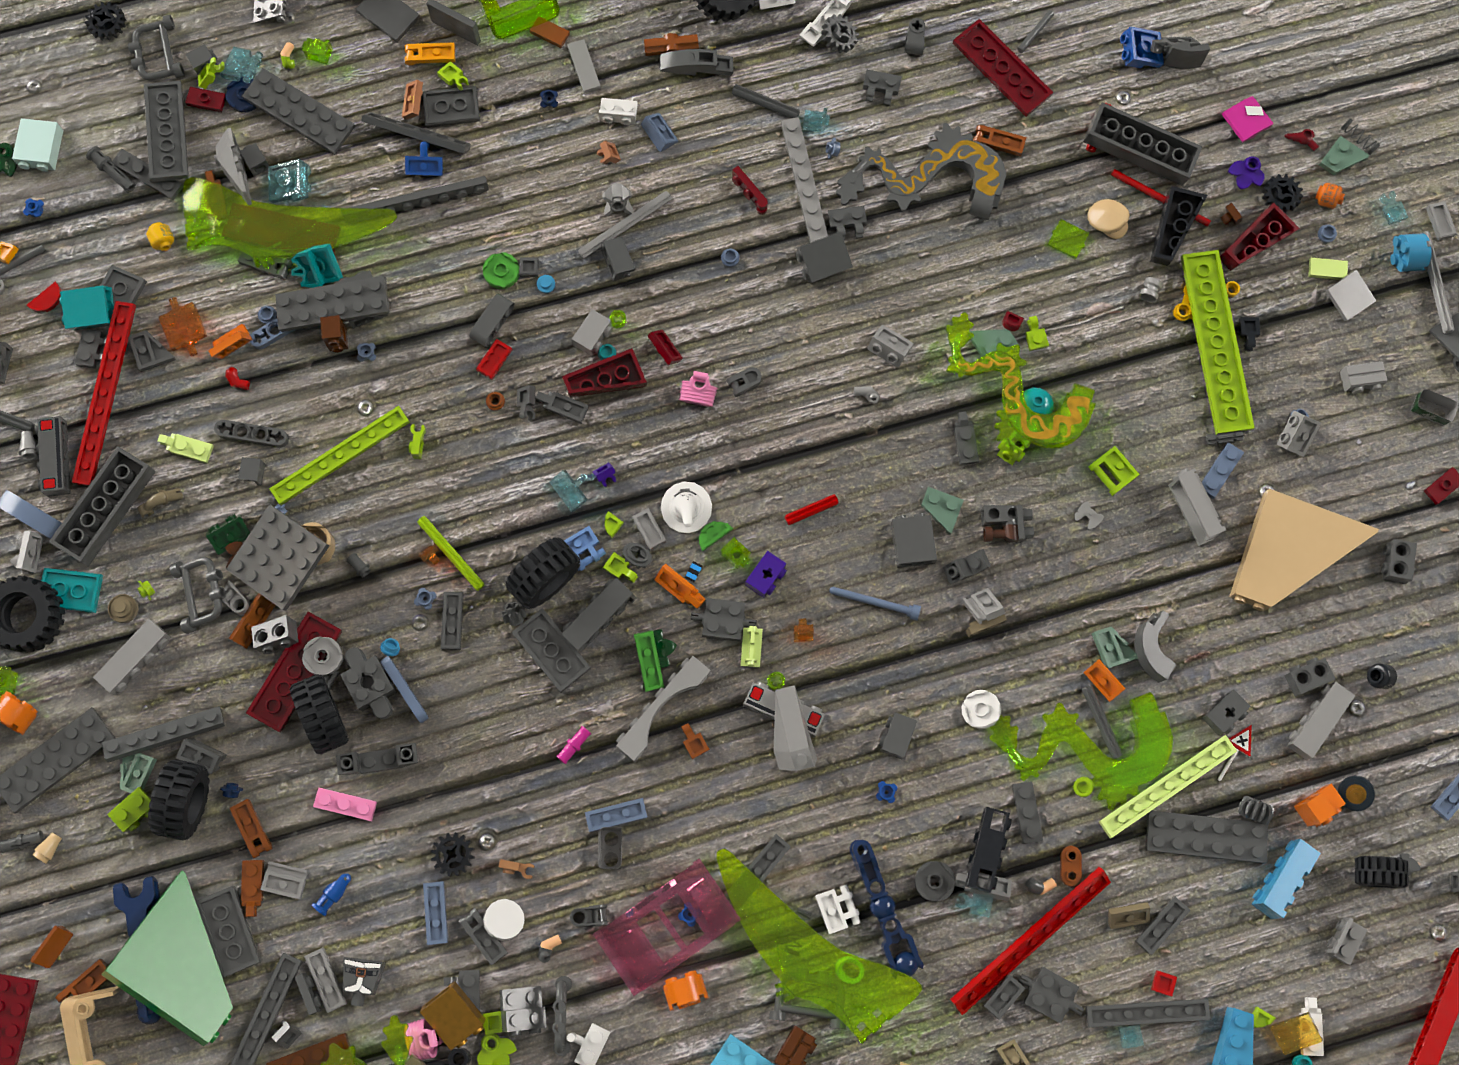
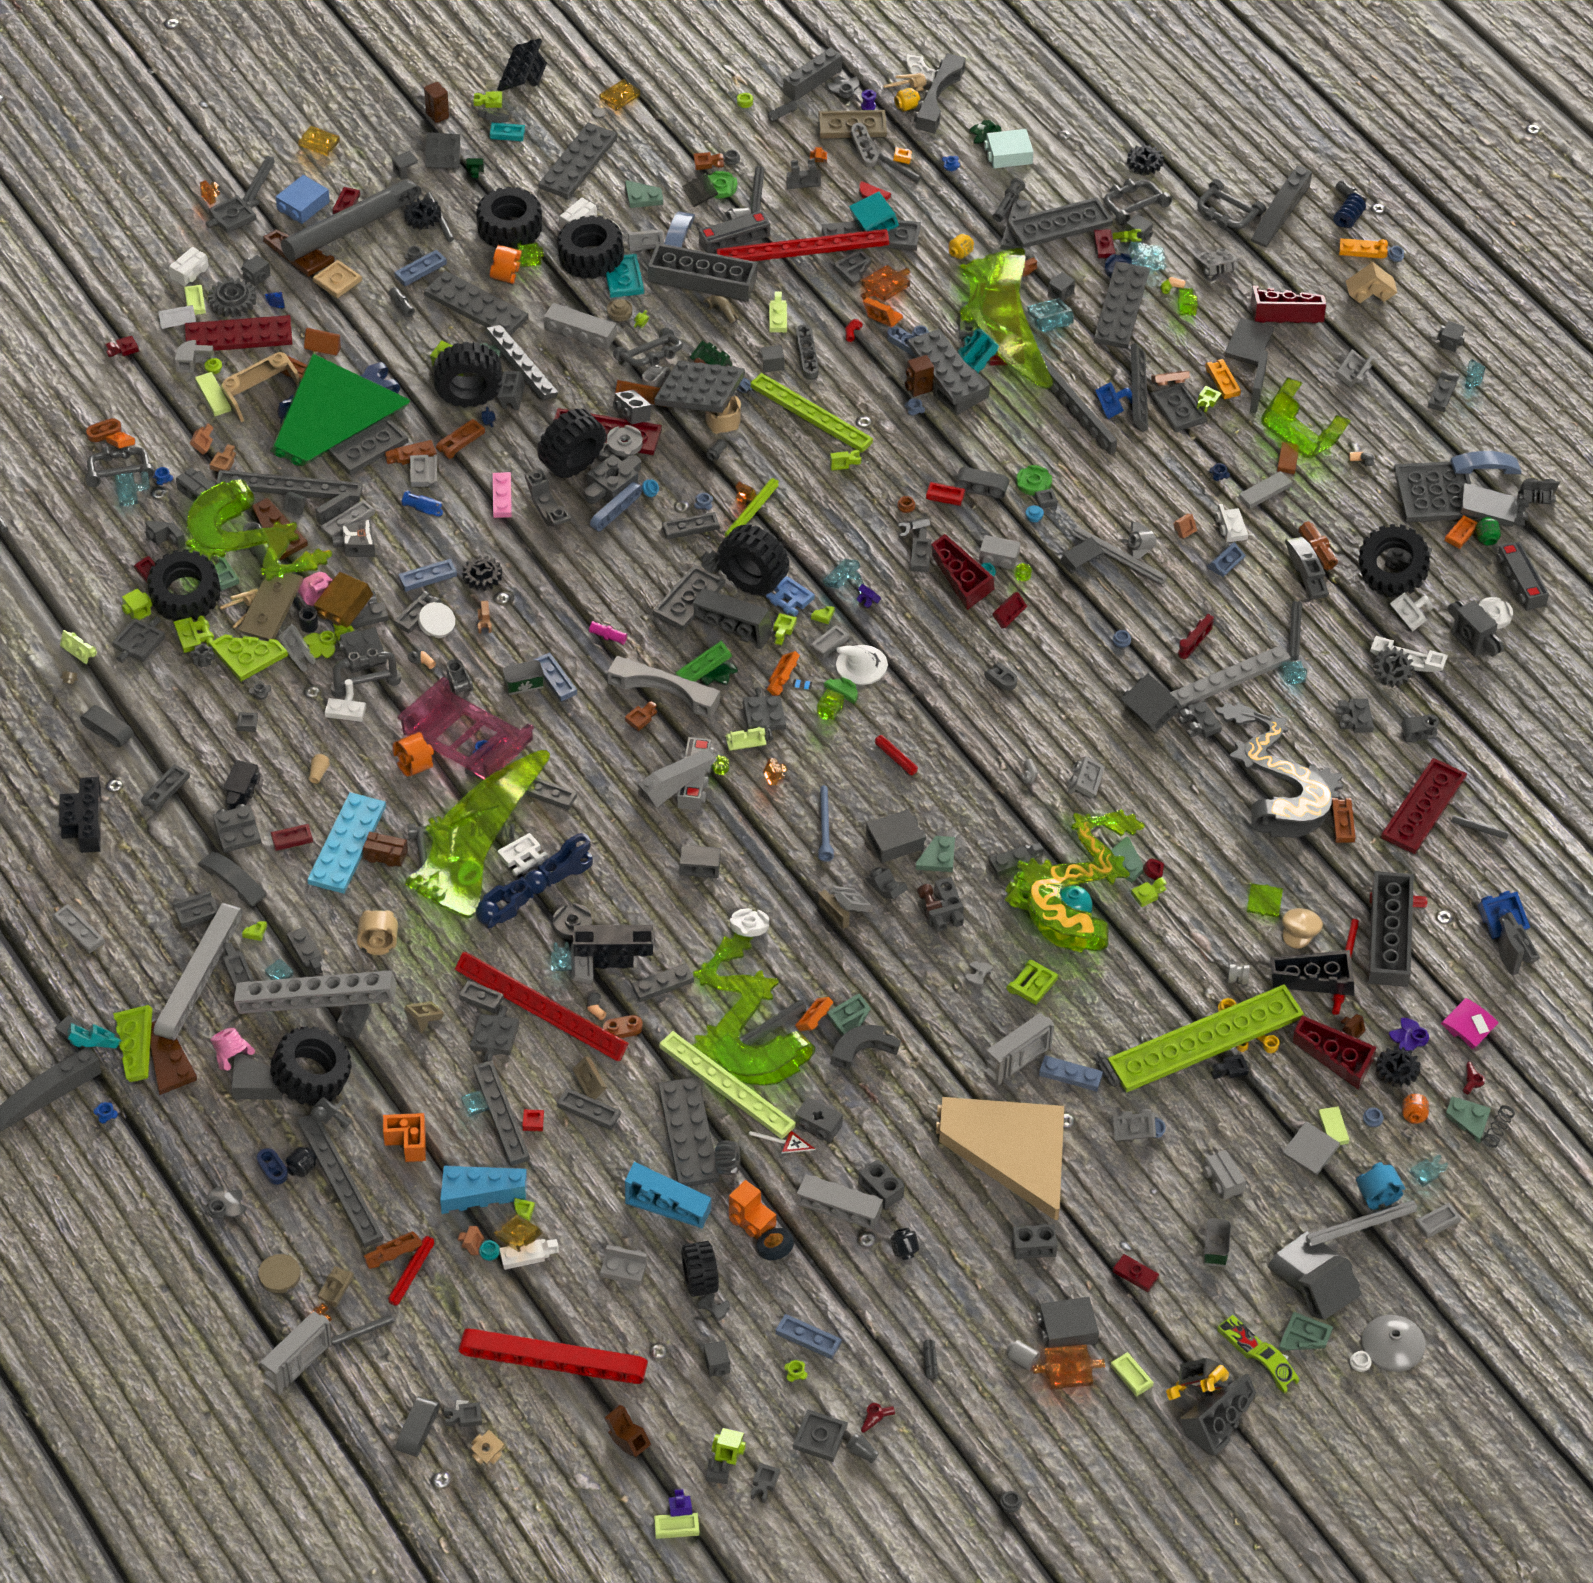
camera: 75 degrees right, 25 degrees down
tan cone [33,833,62,864] -> none
light grey wedge [214,128,252,205] -> none
dark grey gear [622,543,652,569] -> none
bright pink piece [679,371,718,407] -> none
dark purple brick [745,550,787,598] -> none
sand blue plate [826,137,840,159] -> none
blue plate [876,781,897,803] -> none
lime tile [1073,776,1094,797] -> none

